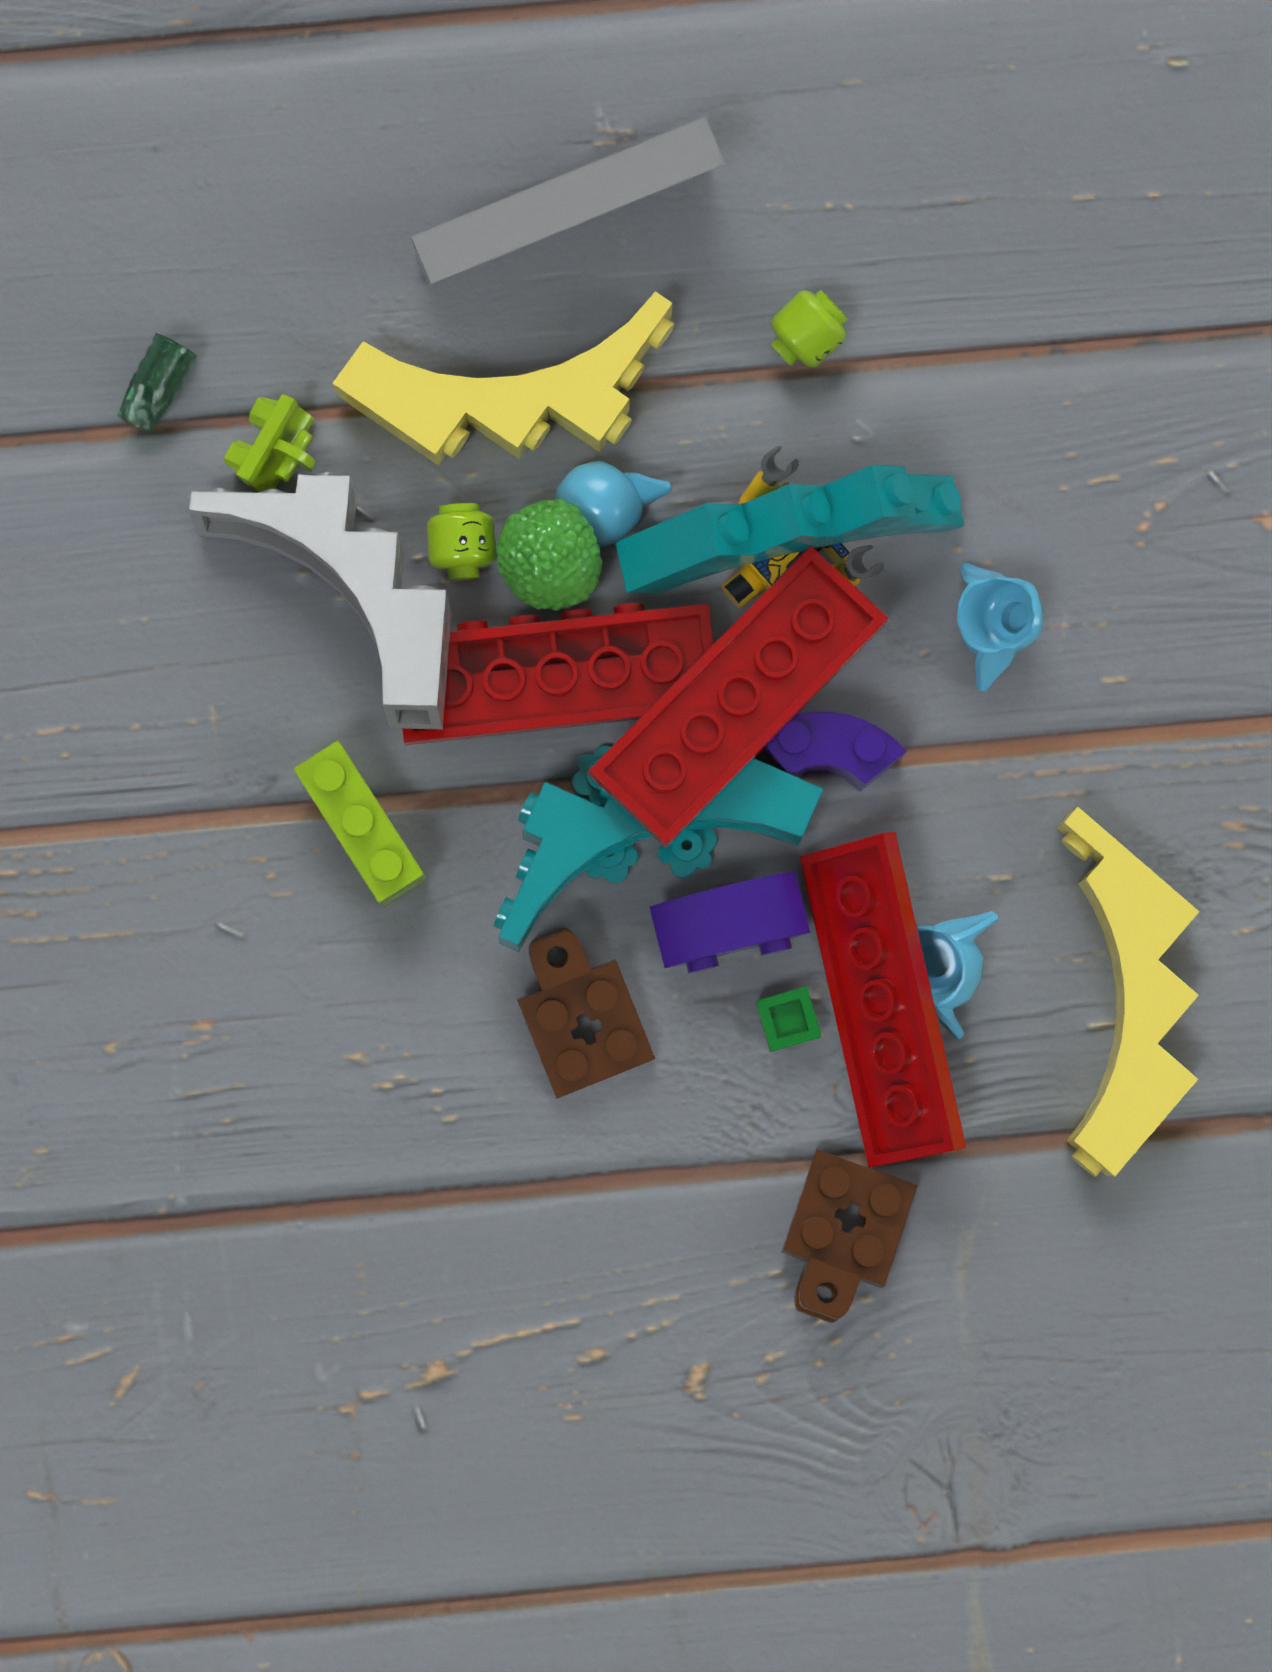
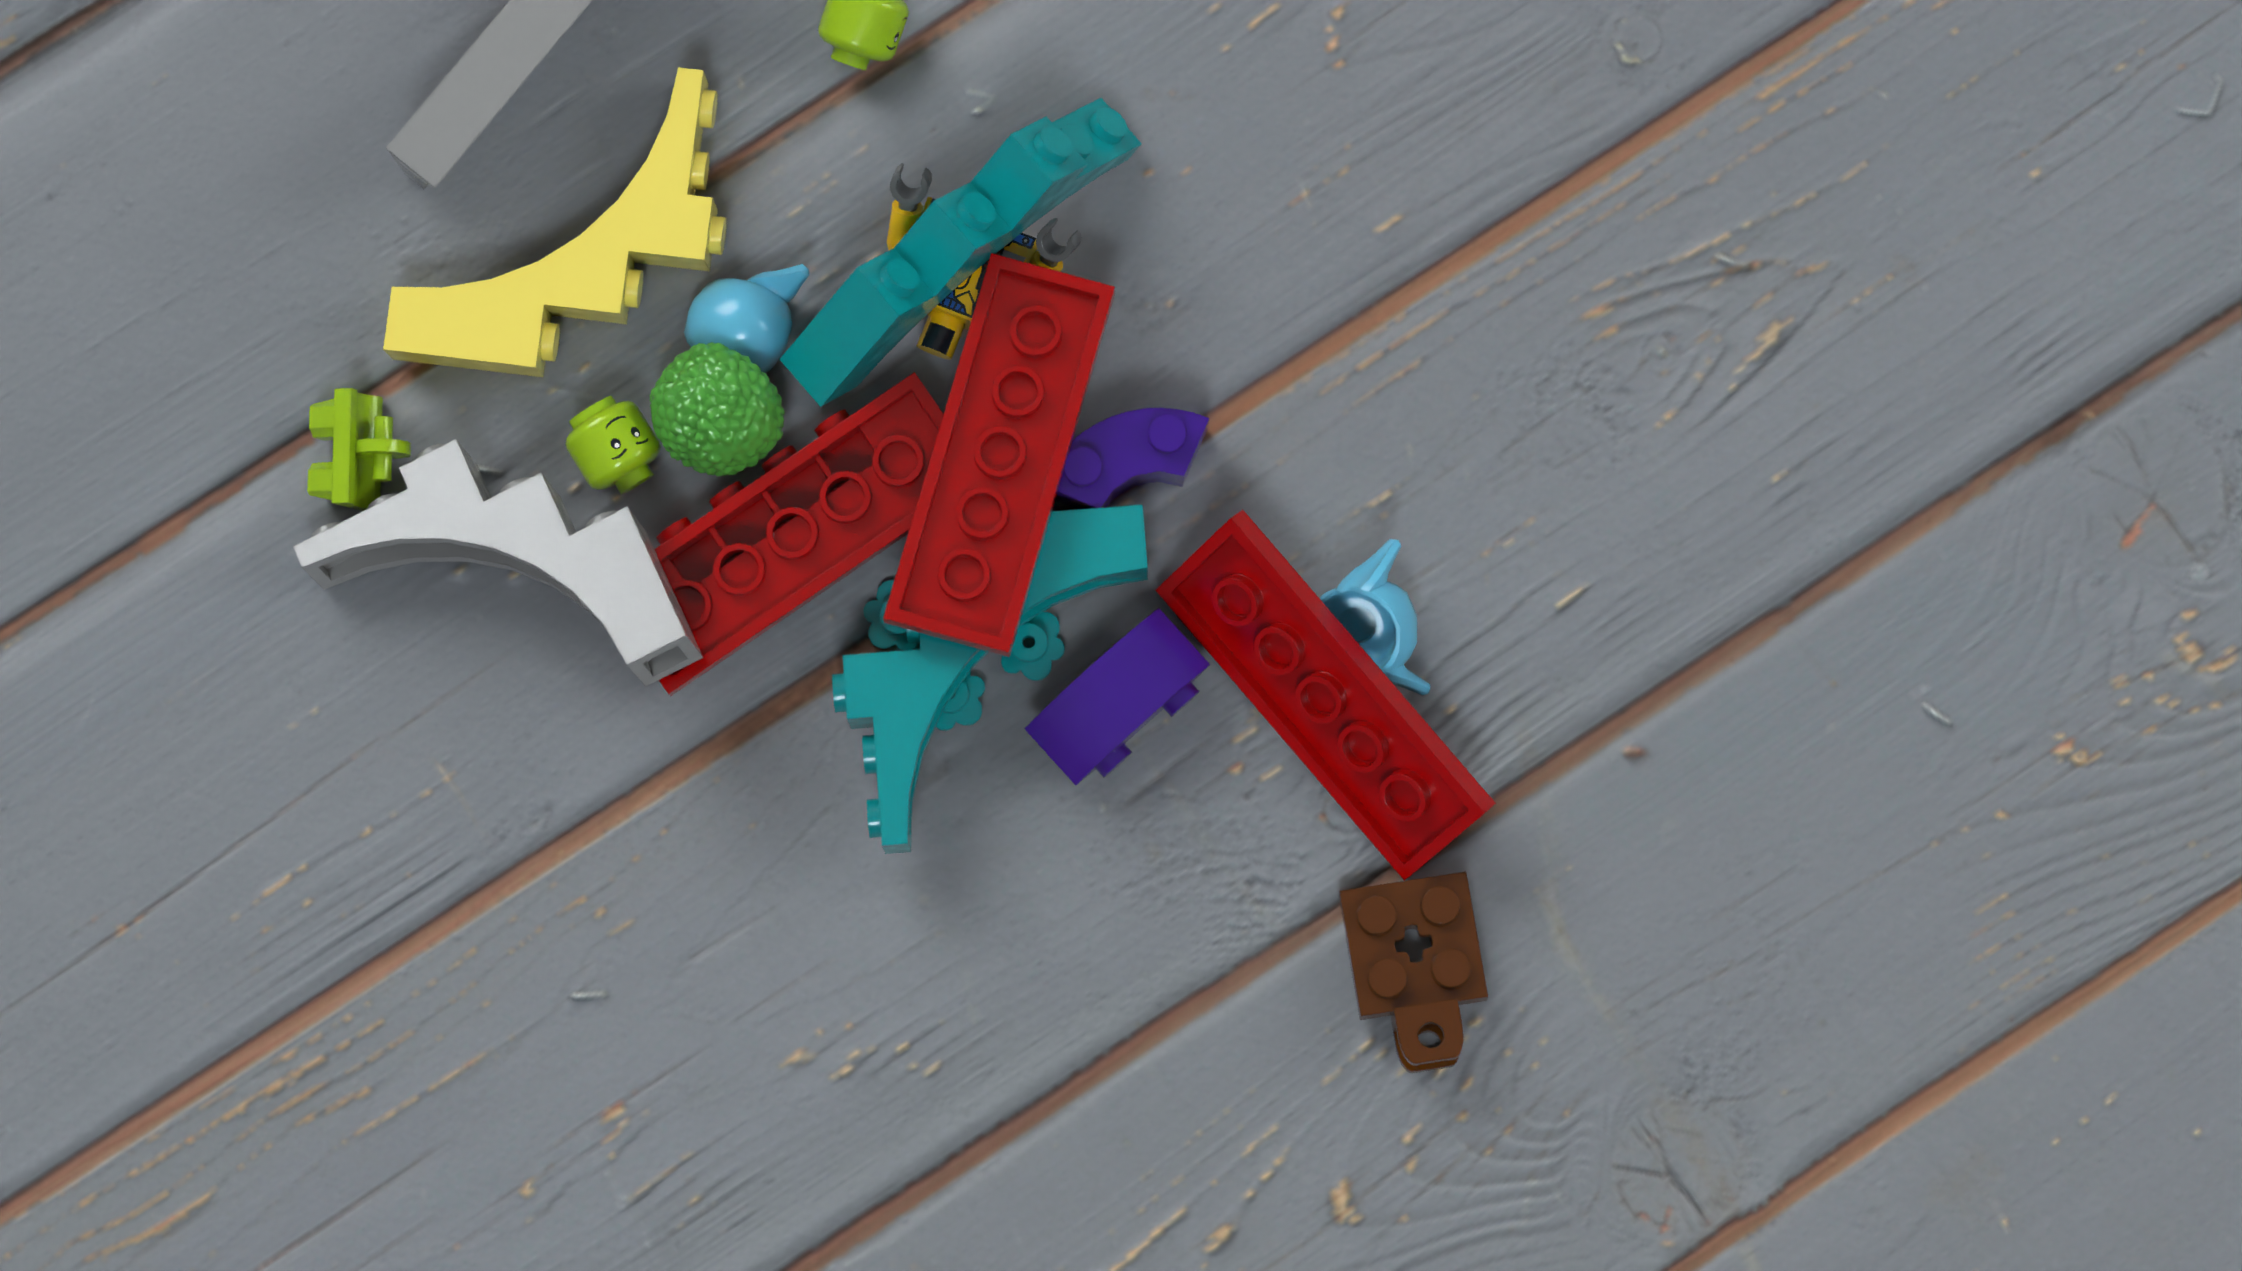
camera: 30 degrees left, 0 degrees up
clear green hinge [117,333,197,433] -> none
lime arch [293,740,428,908] -> none
reddish brown plate [517,927,655,1099] -> none
green plate [755,986,822,1052] -> none
medium azure piece [957,563,1044,691] -> none
light yellow arch [1057,807,1200,1177] -> none

